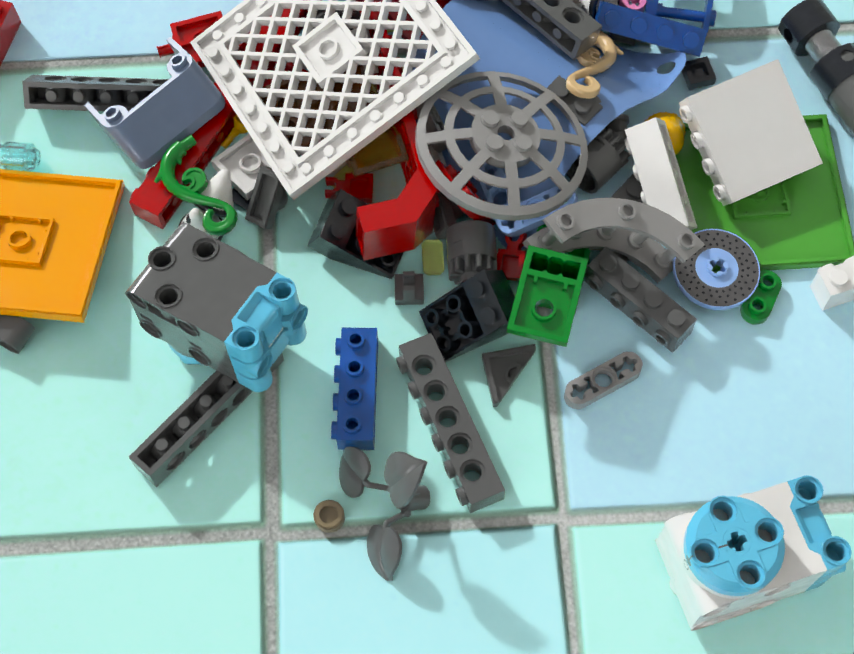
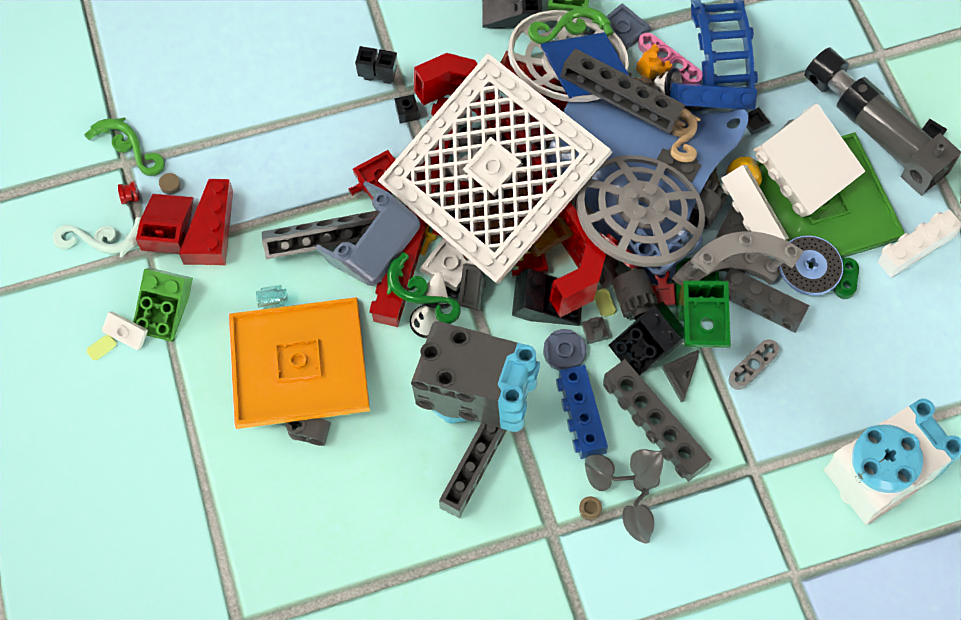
camera: 15 degrees left, 0 degrees up
none -> sand blue tile [543,329,586,371]

